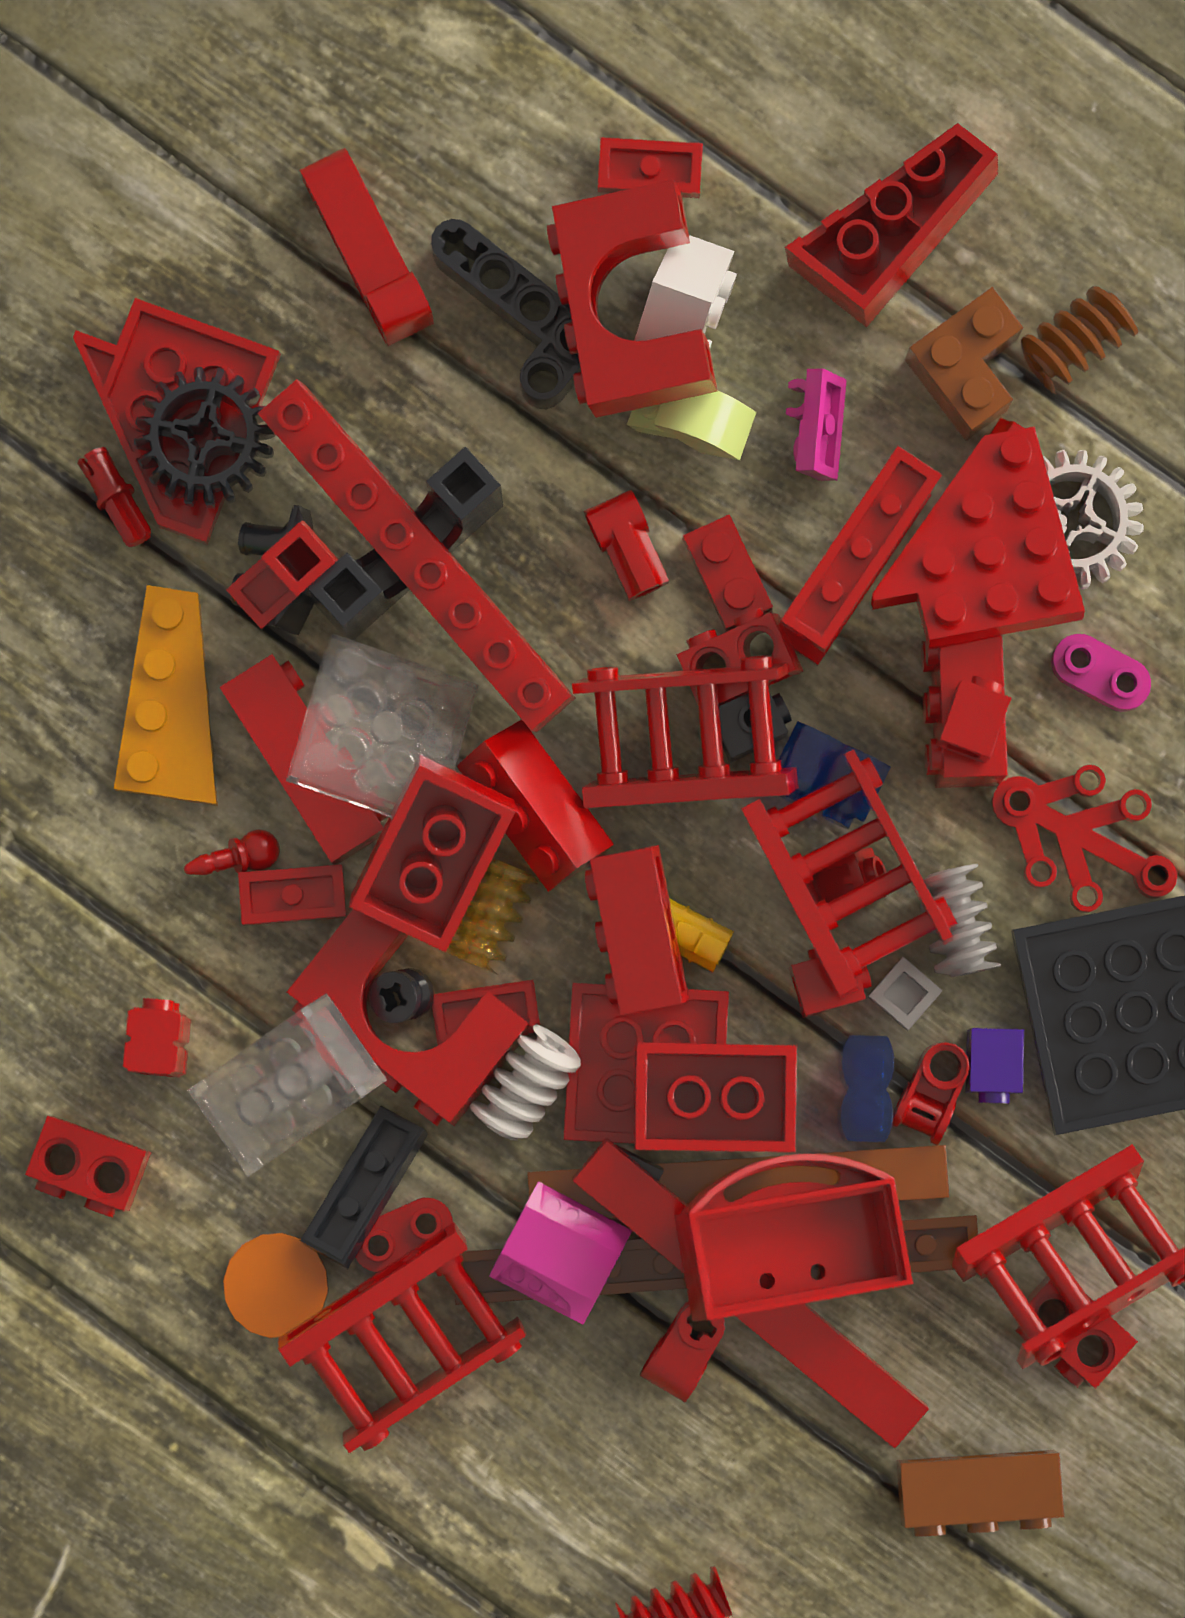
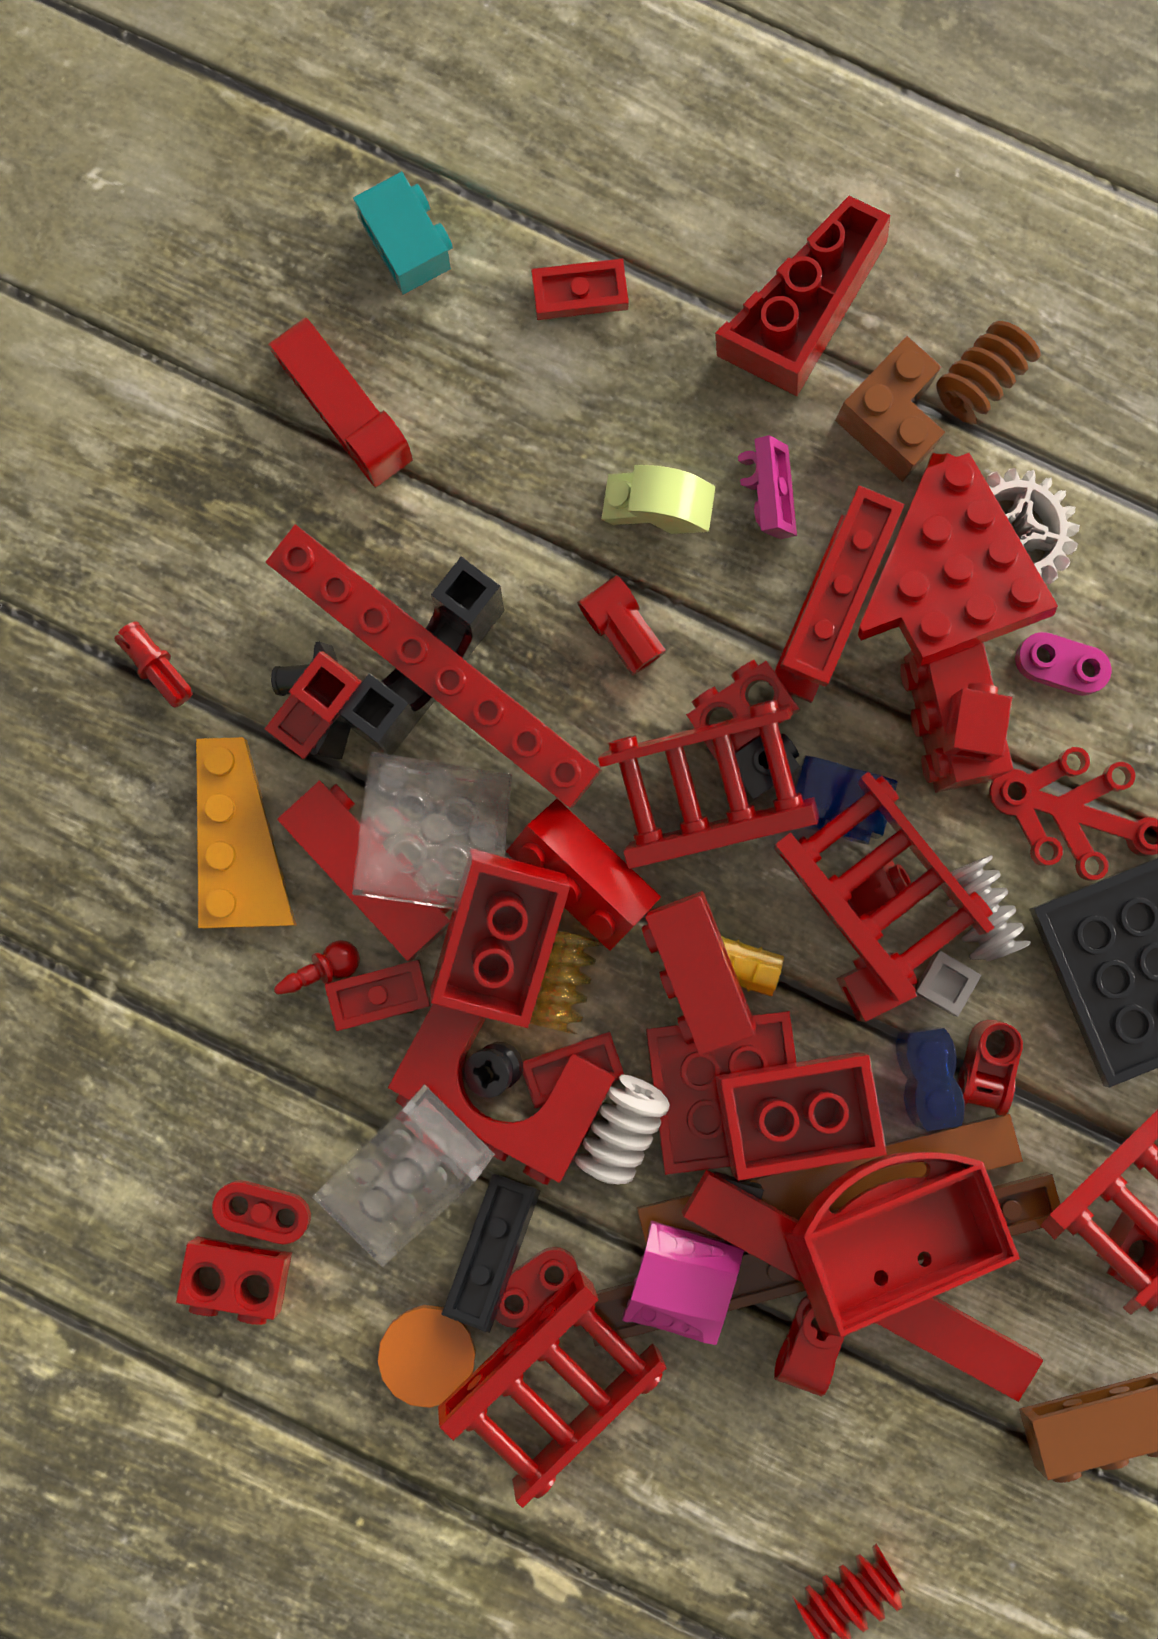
camera: 15 degrees left, 0 degrees up
red wing [73,298,281,545] -> none
red brick [123,998,191,1078] -> none
black gear [134,367,276,508] -> none
black beam [431,219,581,409] -> none
red arch [547,179,718,418] -> none
white brick [634,235,737,348] -> none
red plate [682,514,773,631] -> none
dark purple brick [965,1028,1024,1104] -> none
none -> red plate [212,1180,311,1244]
none -> teal brick [353,171,453,295]

